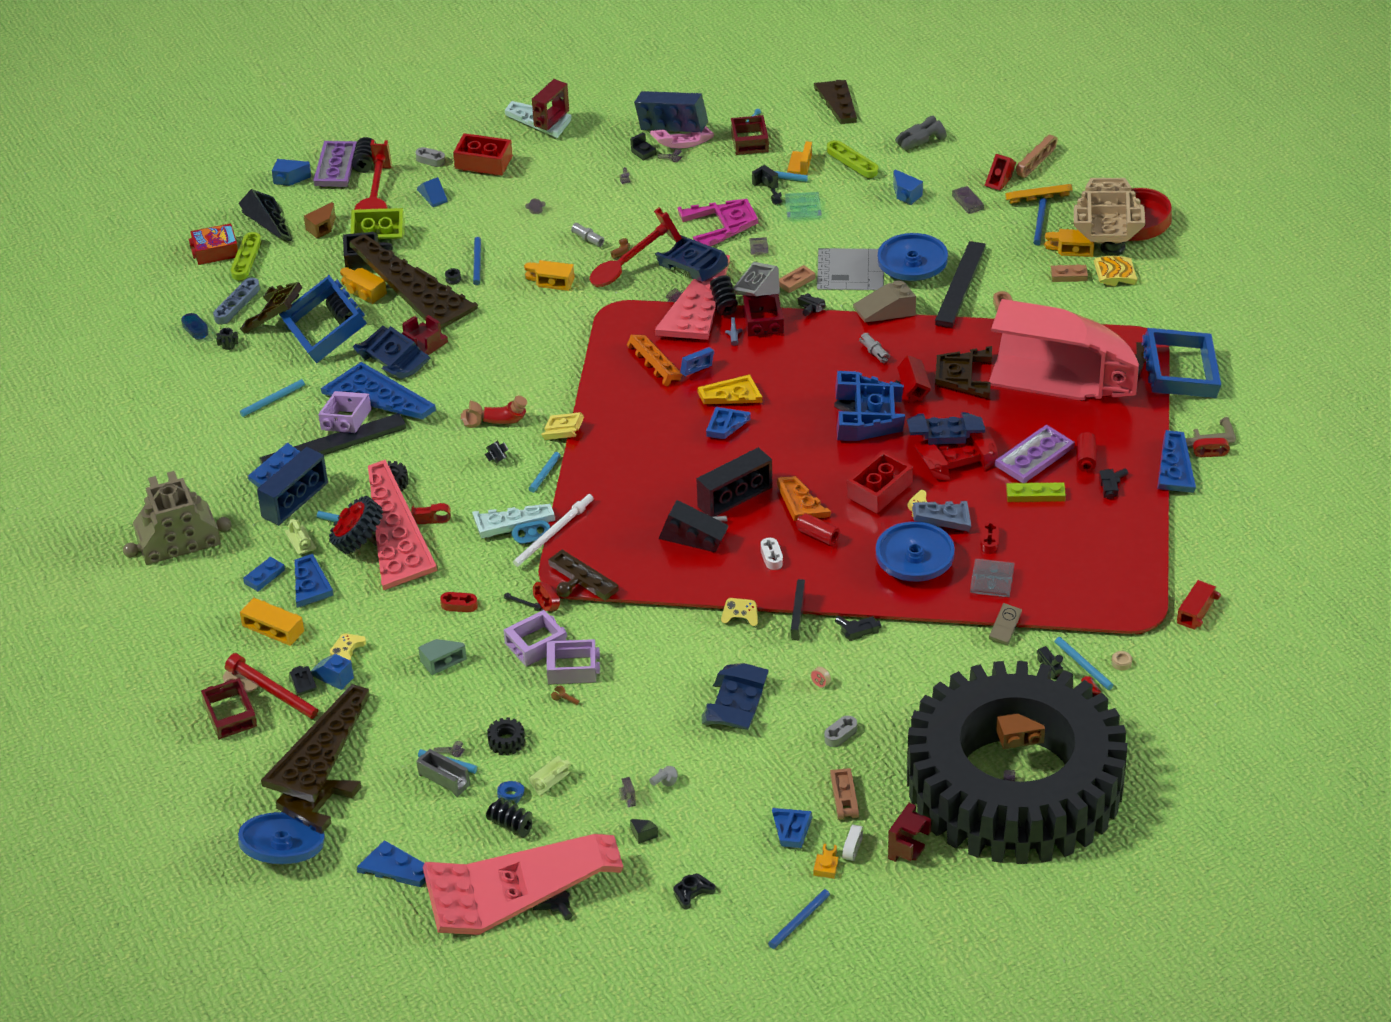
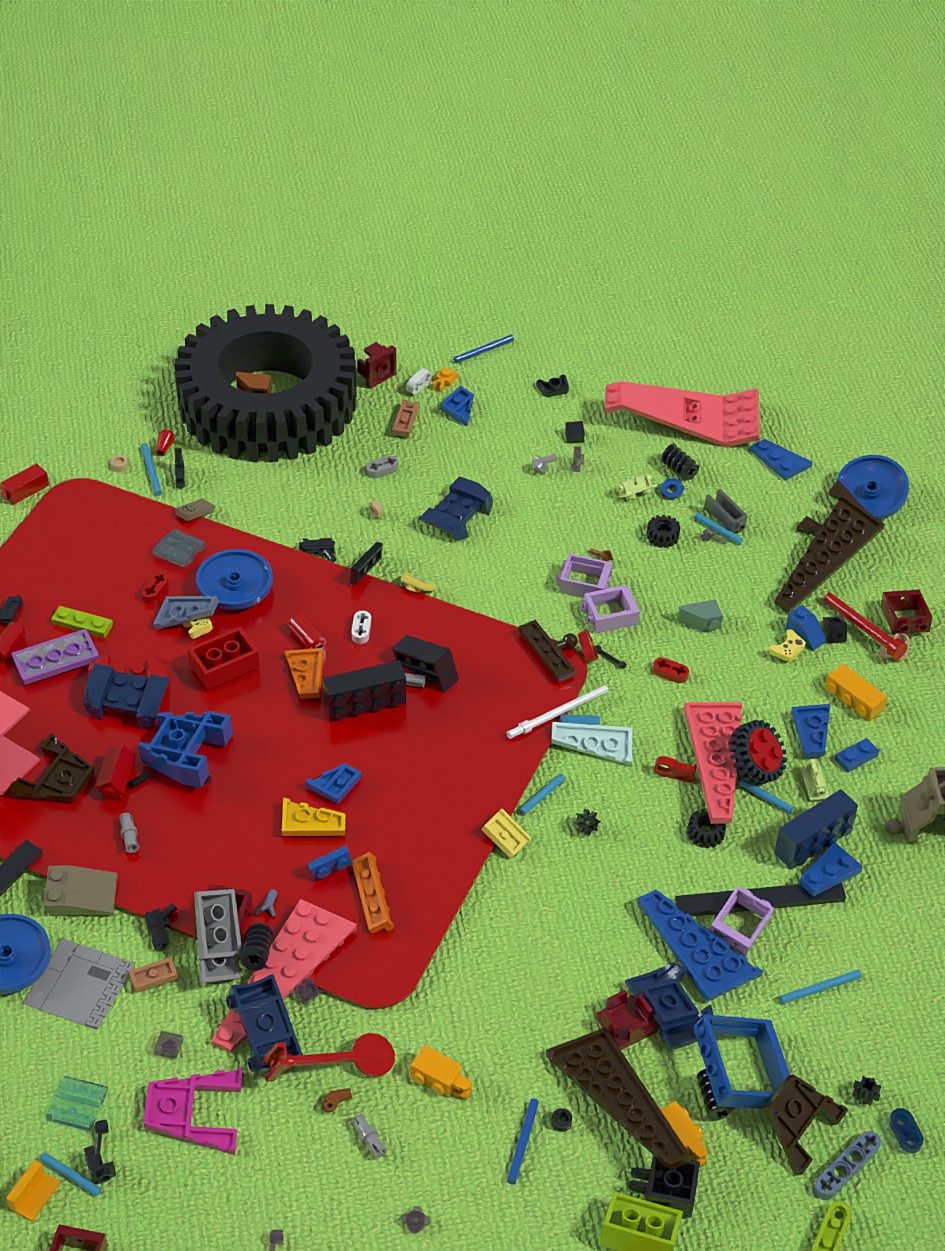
camera: 165 degrees left, 5 degrees up
piece [461,396,527,428] -> none

